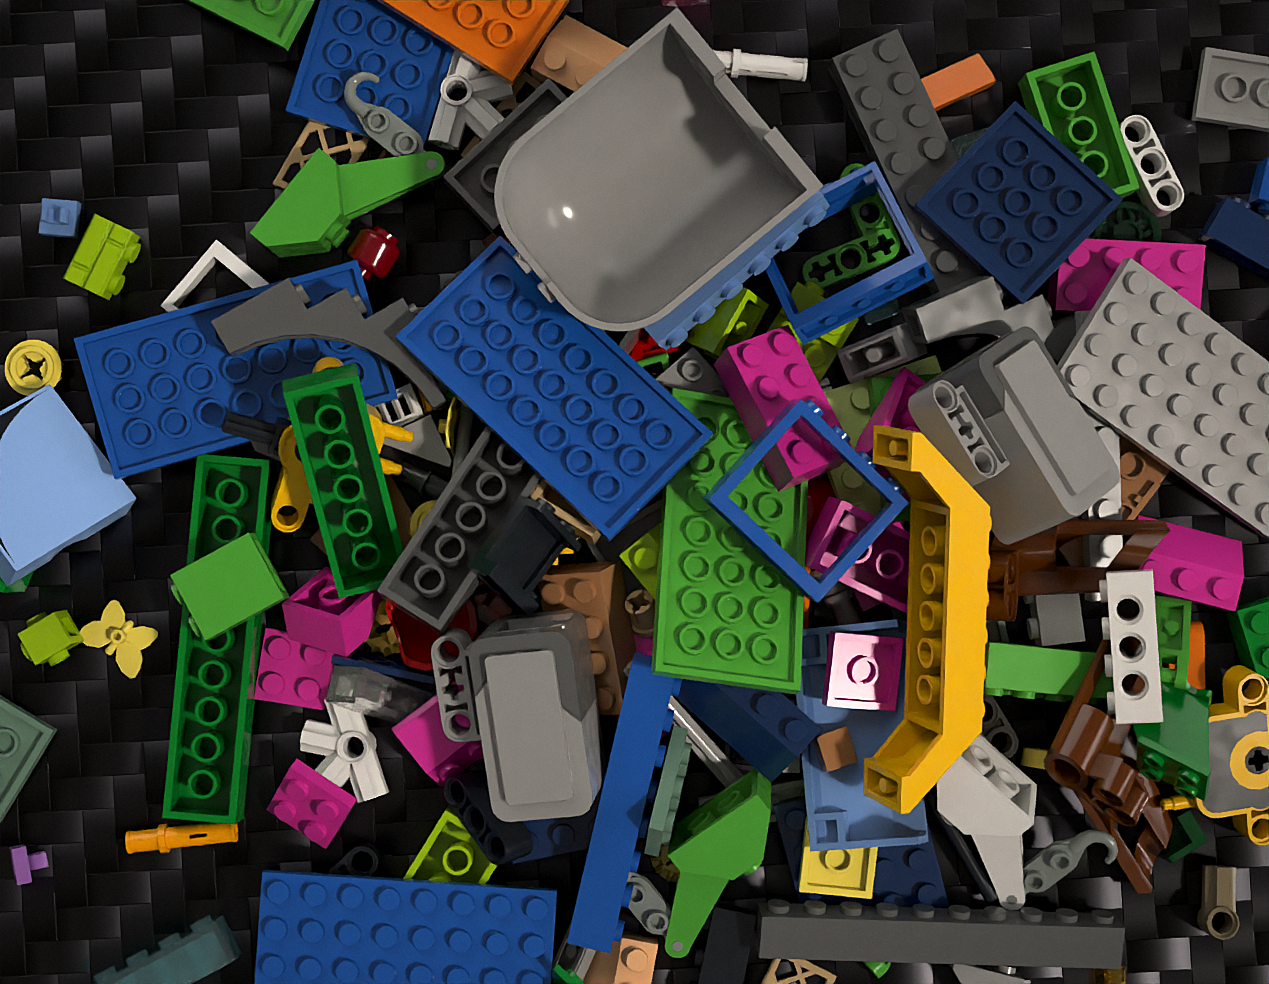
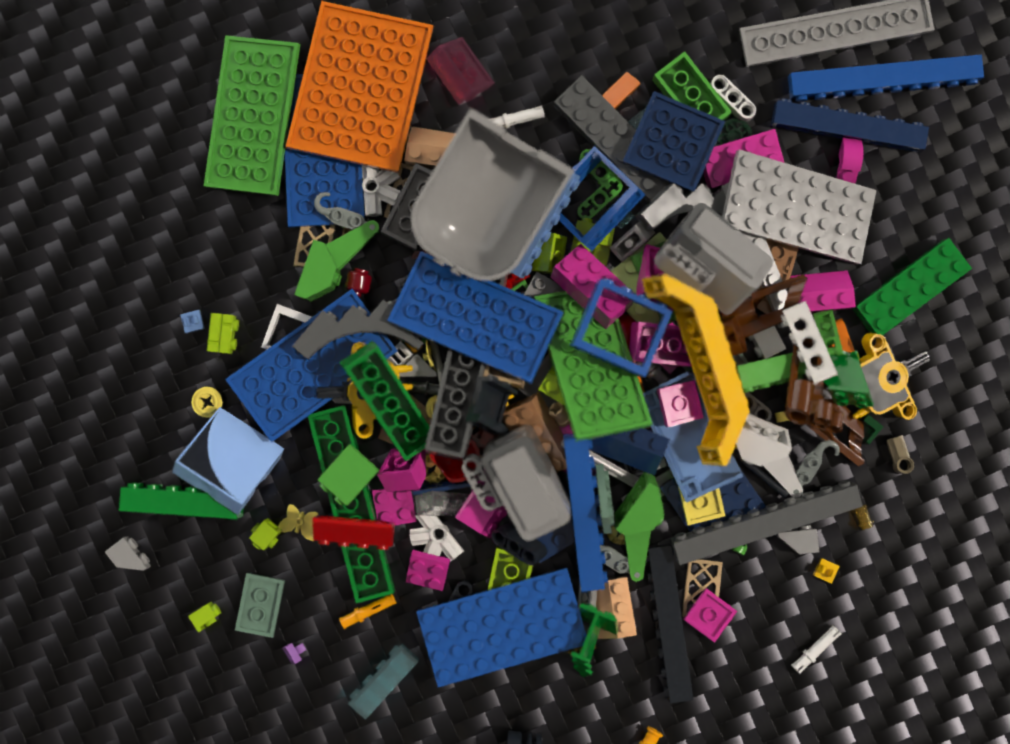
camera: 15 degrees left, 0 degrees up
medium nougat slope [812,726,858,773] -> none
none -> red slope [312,515,395,550]

